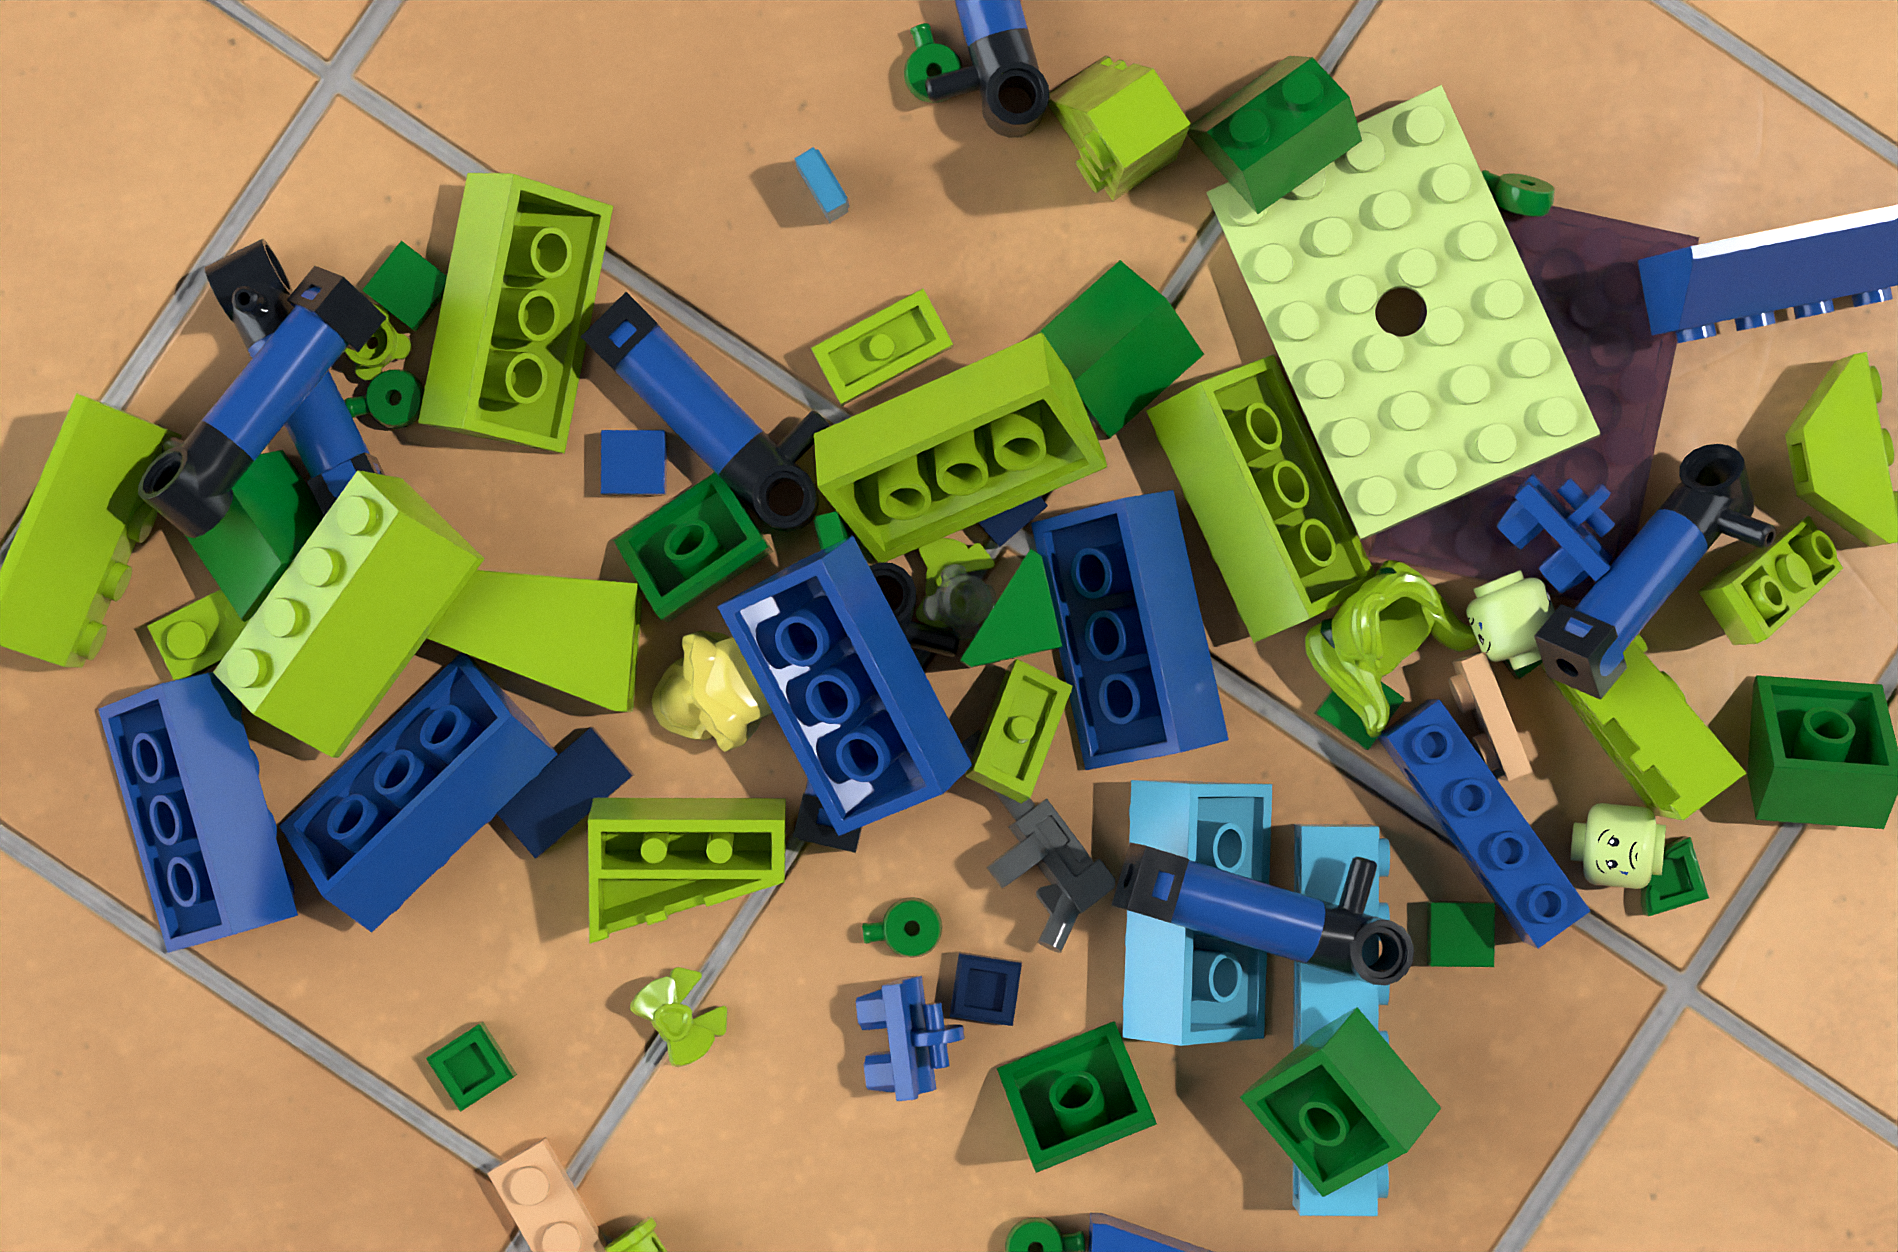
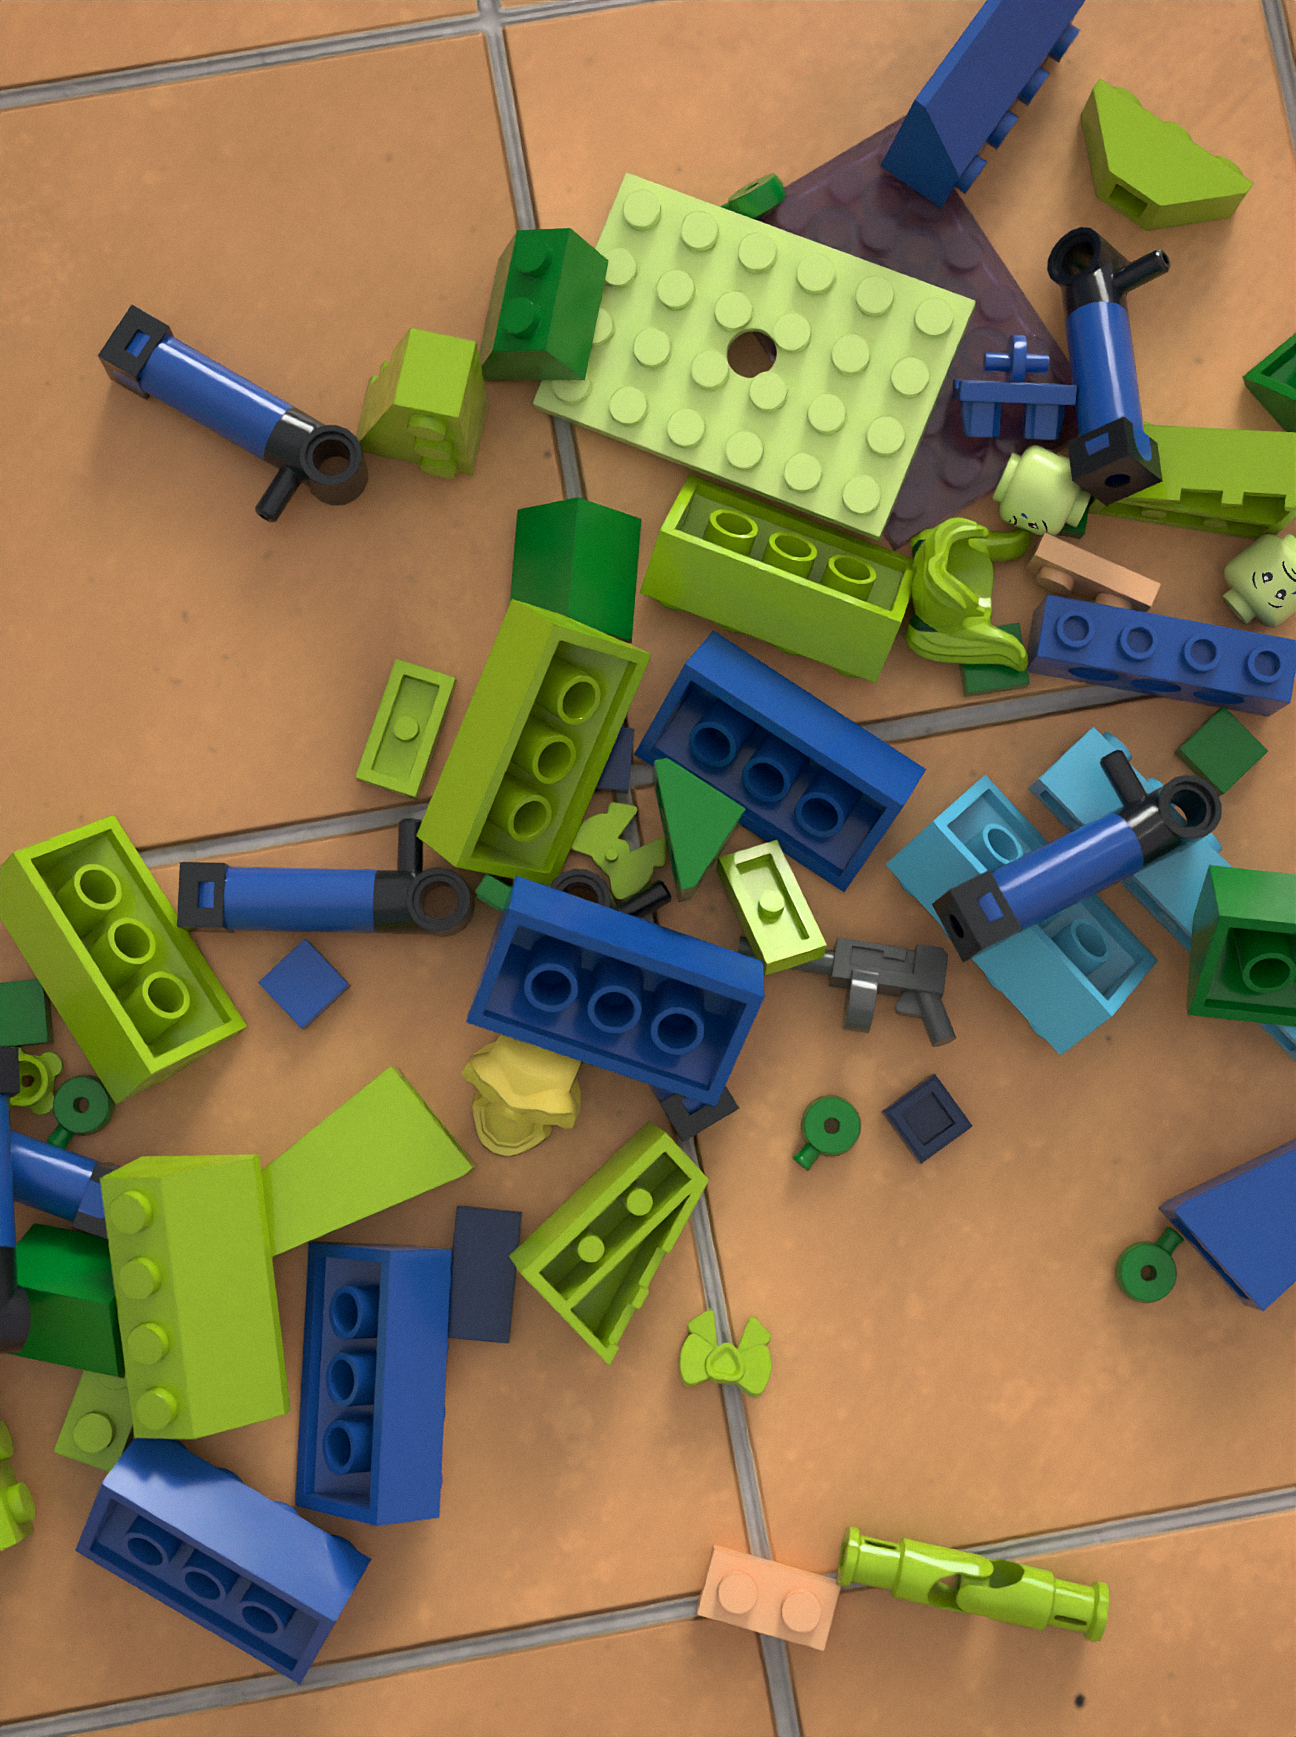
camera: 45 degrees left, 5 degrees down
green tile [426,1021,517,1112] -> none
green slope [613,472,774,622] -> none
dark azure tile [794,147,850,223] -> none
blue hips [855,976,965,1101] -> none
green piece [904,23,963,103] -> none
clear plate [923,564,997,641] -> none
green slope [997,1021,1157,1173] -> none
lime slope [1698,515,1843,645] -> none

